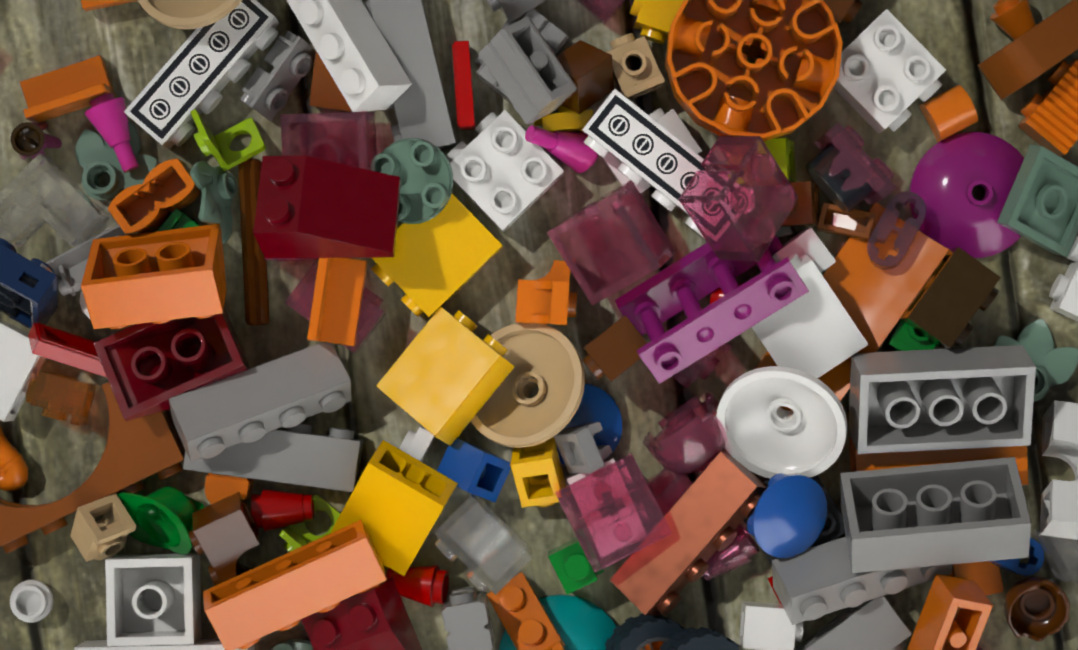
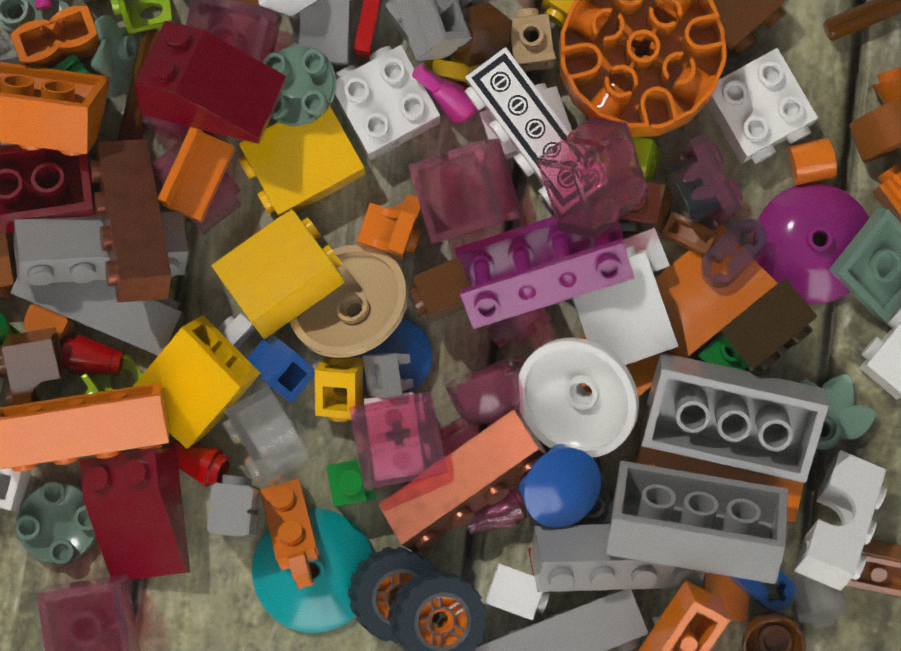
camera: 15 degrees right, 5 degrees down
none -> copper brick [89,139,172,303]

